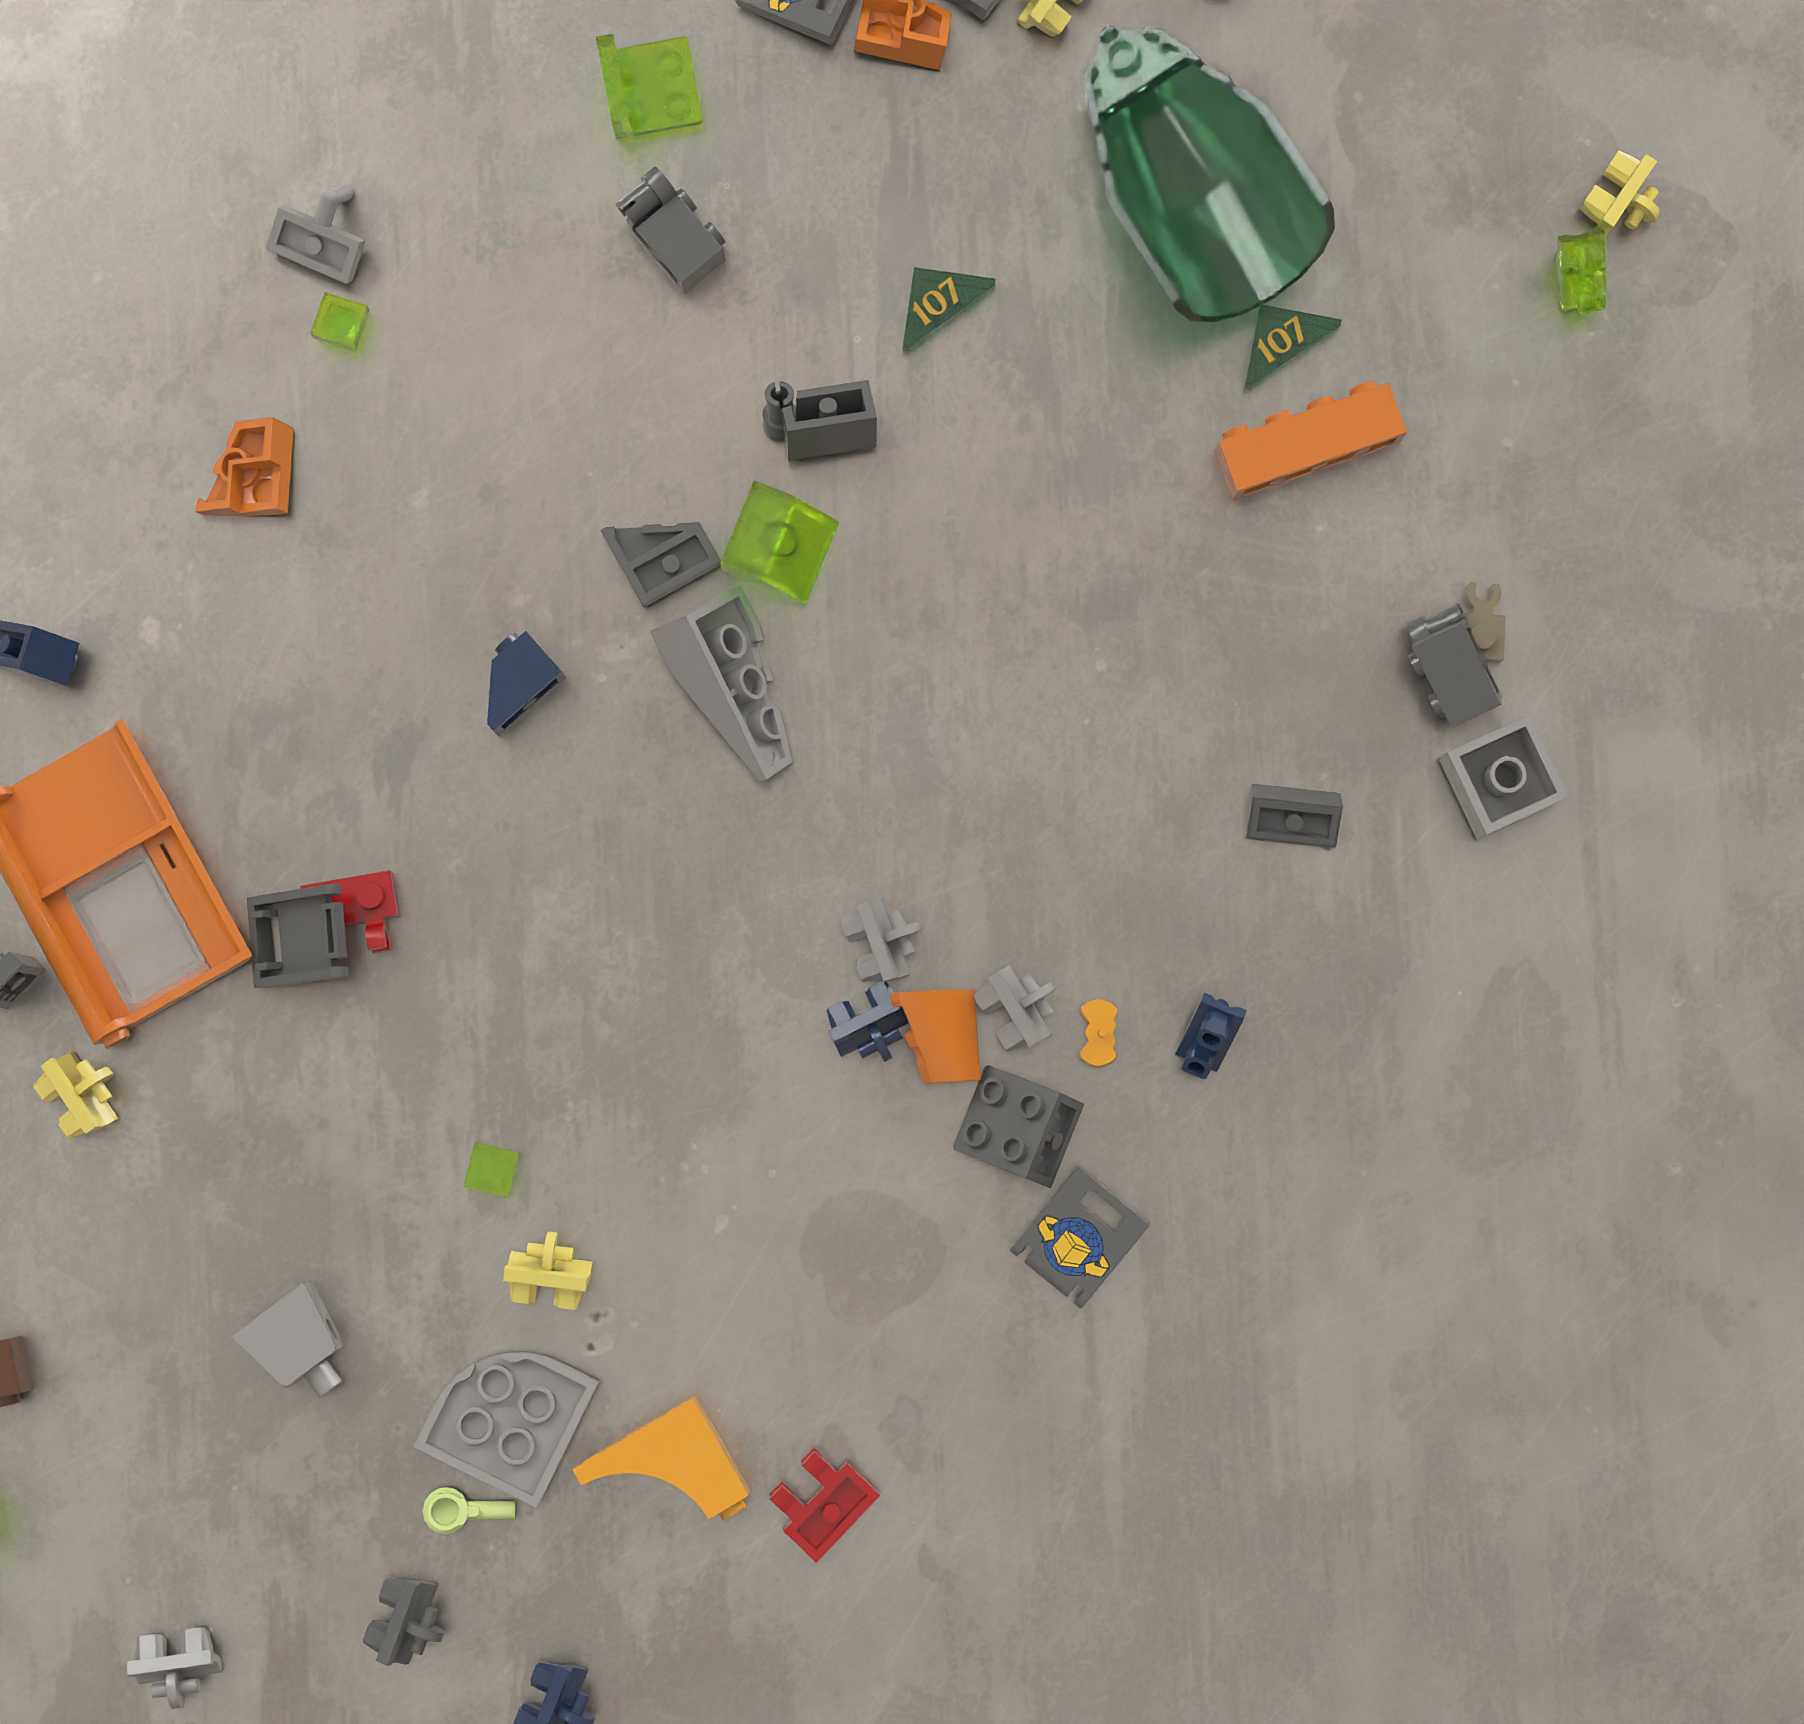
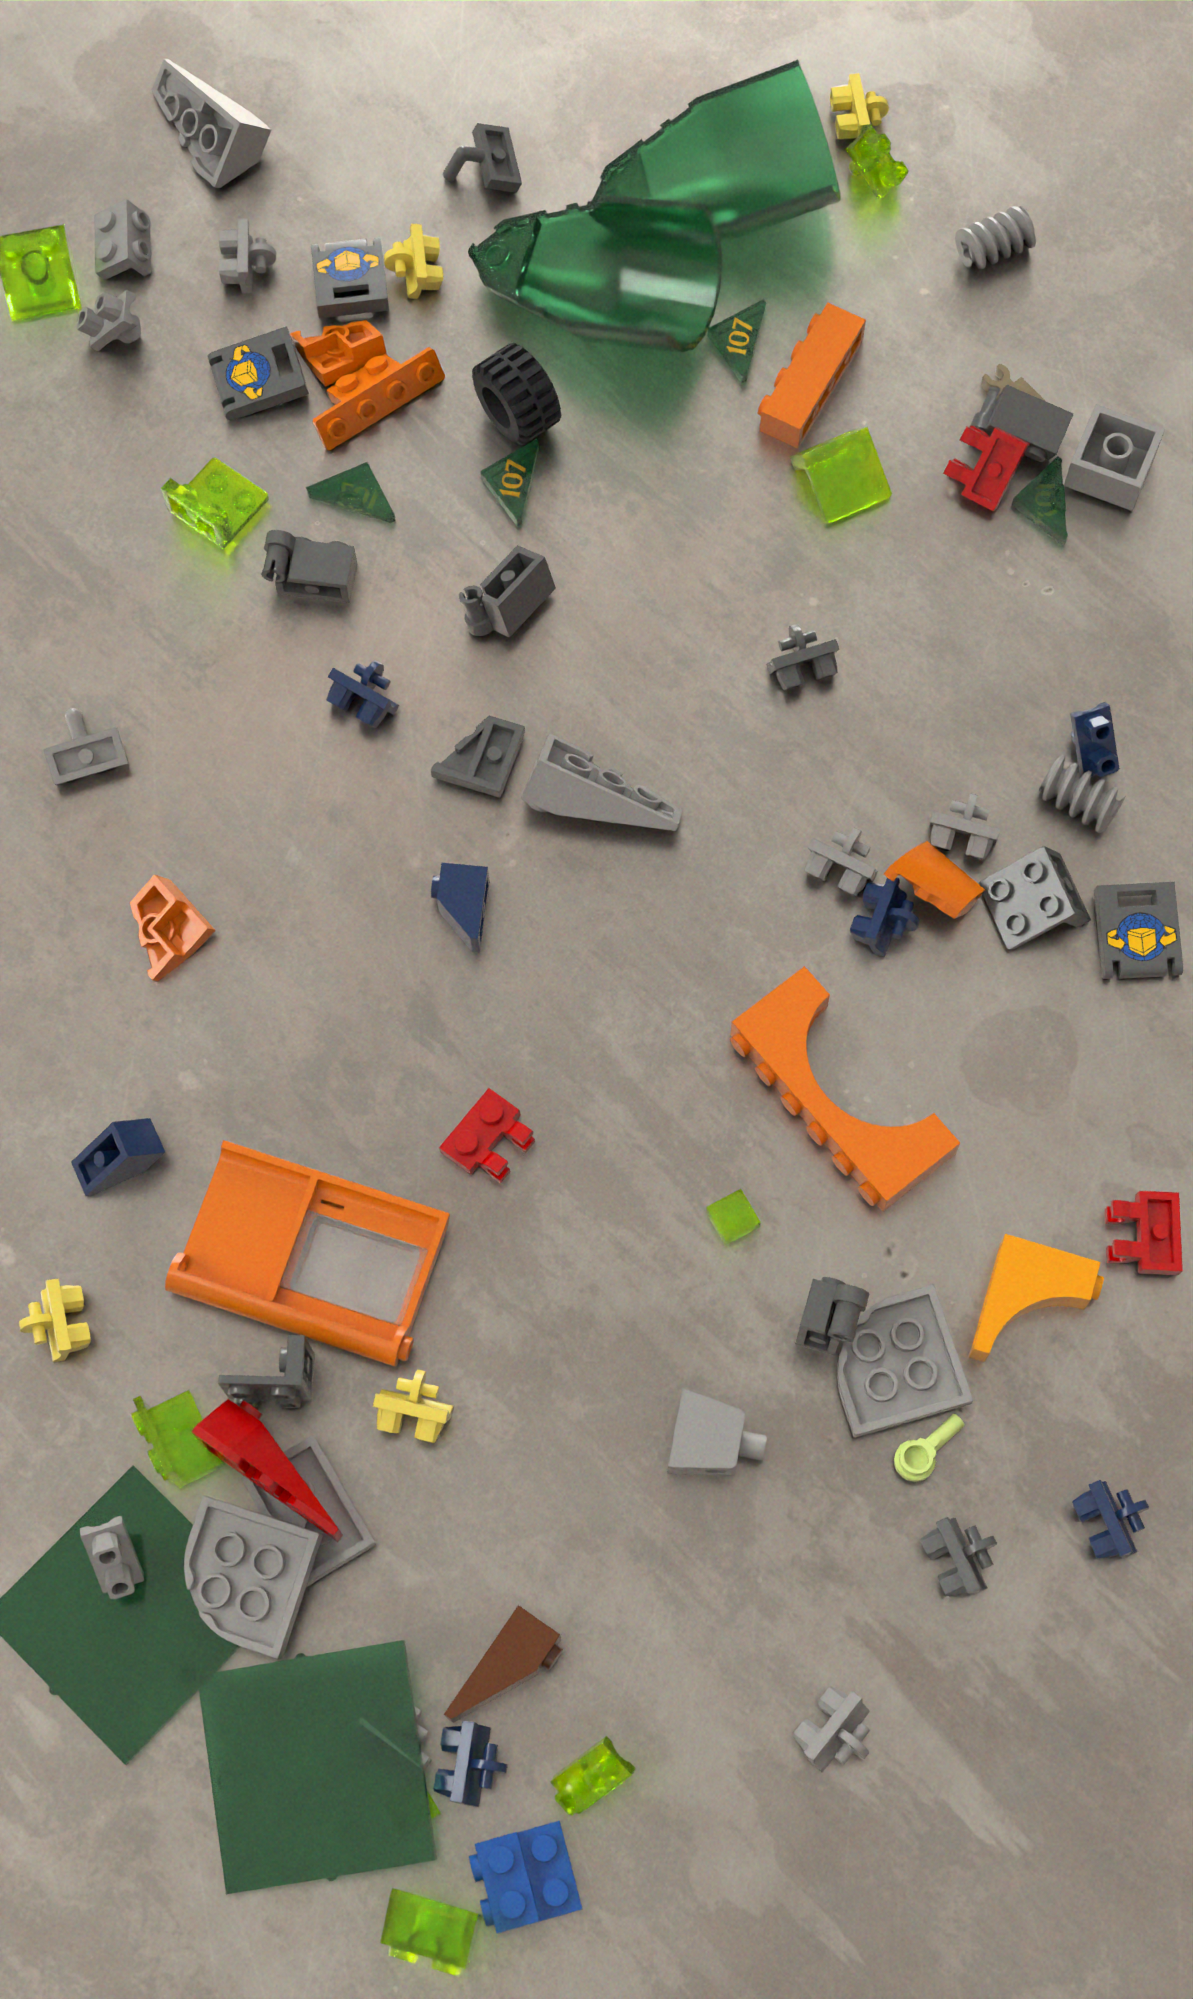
camera: 40 degrees left, 15 degrees down
dark grey container [247,884,349,988] -> none
clear neon green plate [310,292,370,351] -> none
light yellow hips [503,1231,593,1310] -> none
clear neon green slope [720,480,839,605] -> none
light orange piece [1078,998,1118,1068] -> none
dark grey slope [1246,784,1343,847] -> none
none -> clear green tile [306,462,396,523]
none -> orange bracket [312,347,445,451]
none -> dark blue hips [326,660,399,728]
none -> black tyre [472,343,561,446]
none -> clear green windscreen [587,60,841,239]
none -> orange arch [730,966,960,1212]
none -> dark grey hips [766,624,840,691]
none -> clear neon green bracket [789,427,892,523]
none -> dark grey hinge [795,1277,870,1355]
none -> red plate [943,425,1029,511]
none -> light grey piece [955,206,1036,269]
none -> clear green tile [1012,456,1068,546]
none -> light grey piece [1039,755,1126,833]

